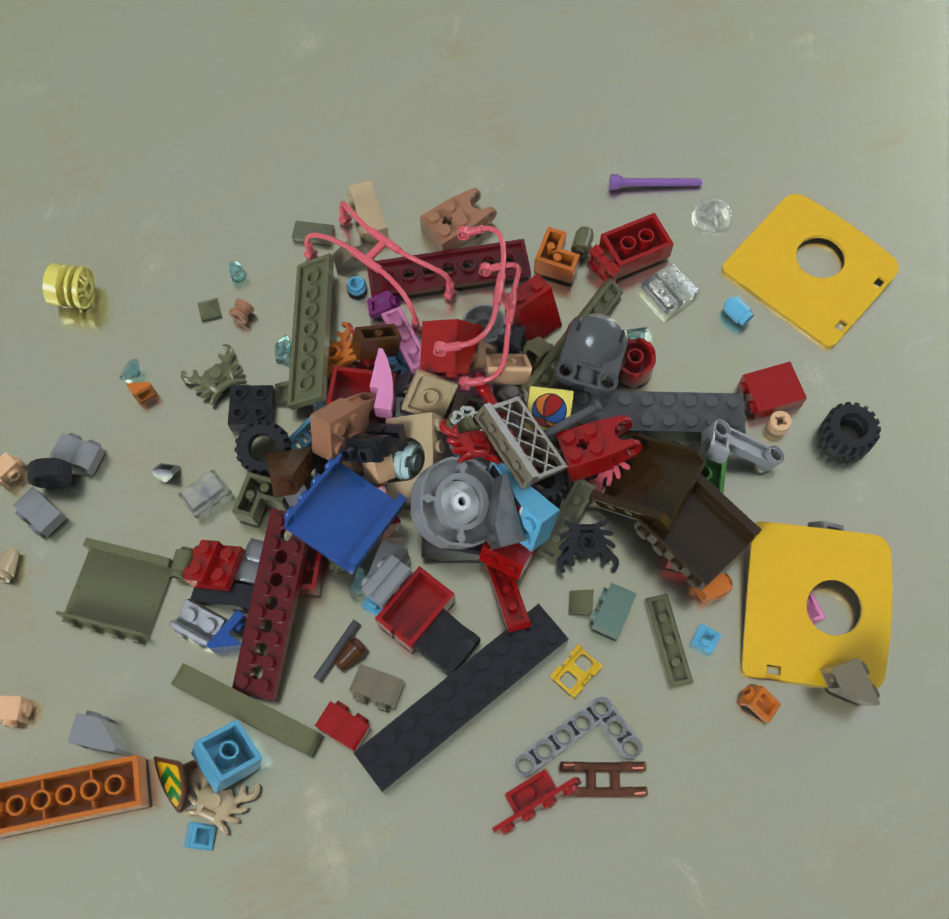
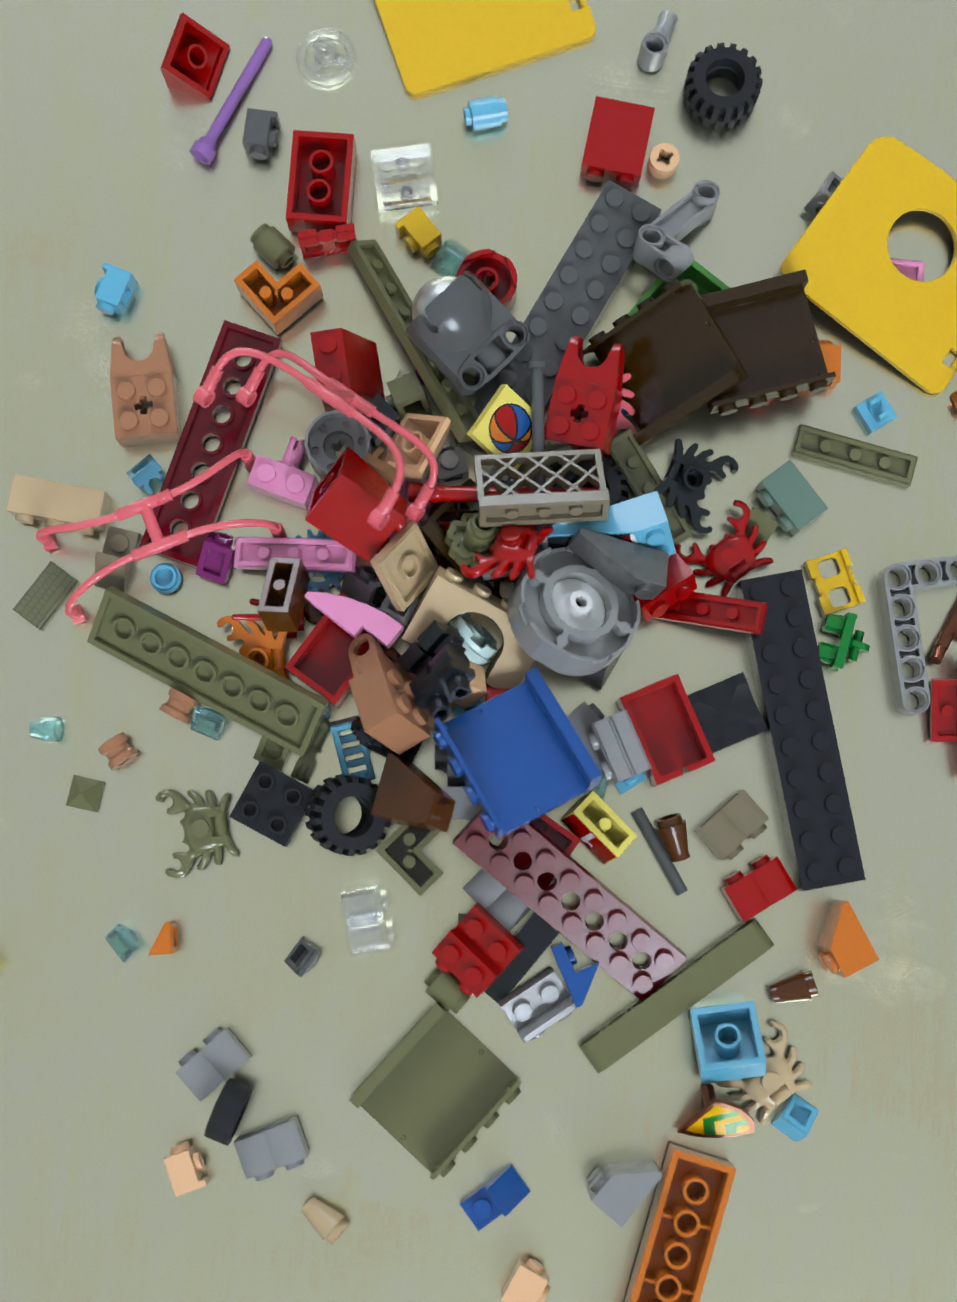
camera: 65 degrees left, 15 degrees up
none -> medium azure brick [94,262,138,315]
none -> medium azure tile [126,454,165,494]
none -> nougat wheel [159,687,199,724]
none -> red slope [160,13,230,100]
none -> dark grey brick [242,108,281,160]
none -> bright pink brick [246,436,319,511]
none -> olive piece [291,719,330,784]
none -> yellow brick [395,206,442,259]
none -> blue slope [460,1164,530,1231]
none -> light yellow brick [560,791,637,864]
none -> light grey pin [637,10,678,72]
none -> red animal [675,500,773,597]
none -> reddish brown cone [769,970,819,1004]
none -> orange slope [817,899,880,978]
none -> green hips [818,612,870,672]

